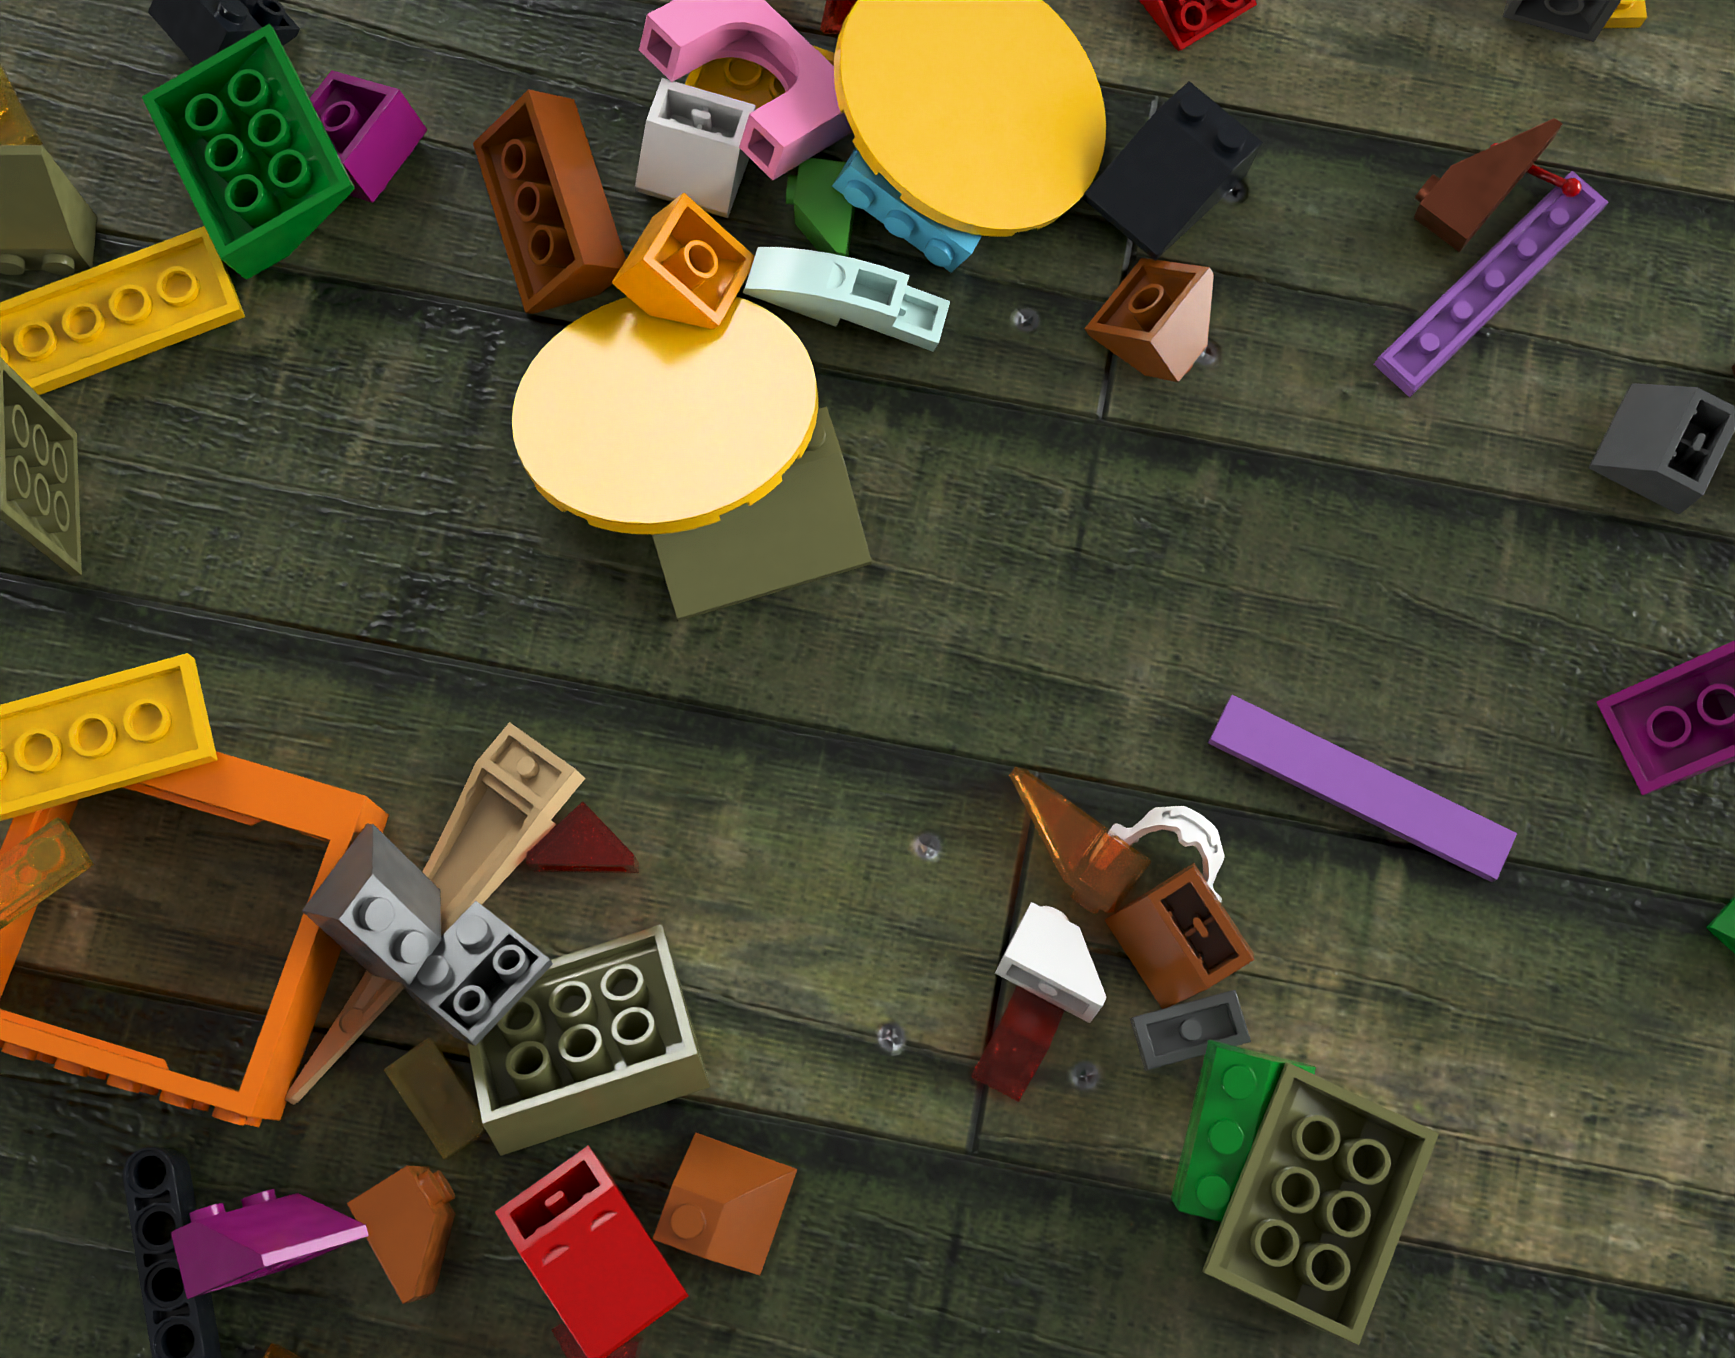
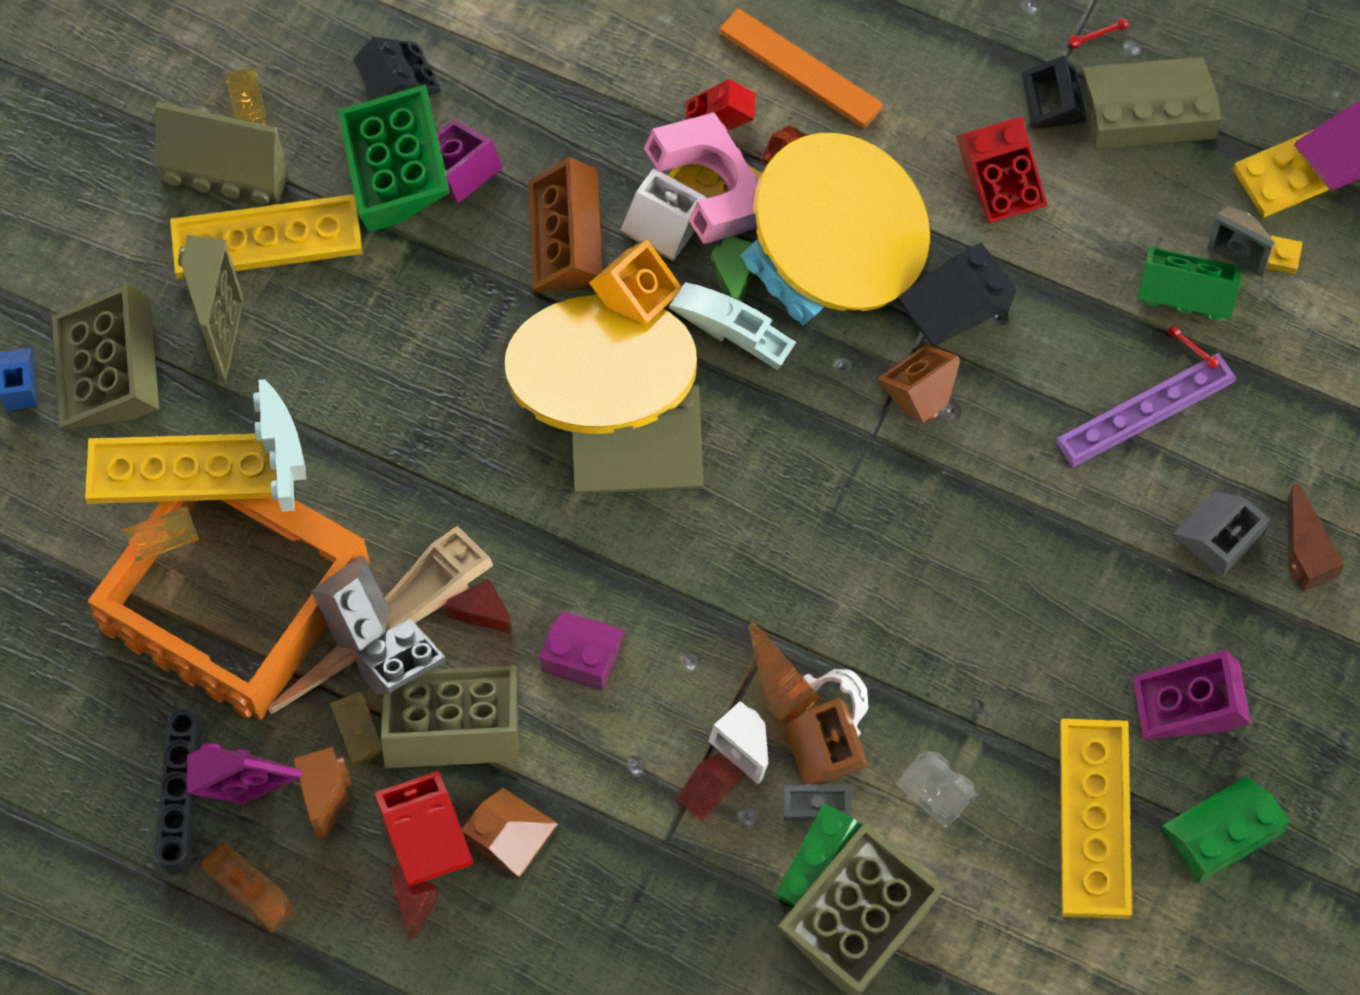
camera: 20 degrees right, 10 degrees down
medium lavender tile [1208,695,1517,882] -> none
copper slope [1414,118,1563,253] -> none
none -> light aqua slope [254,380,306,512]
none -> magenta slope [539,611,625,691]
none -> clear bracket [895,751,979,828]
none -> yellow plate [1060,719,1132,919]
none -> green slope [1137,246,1242,321]

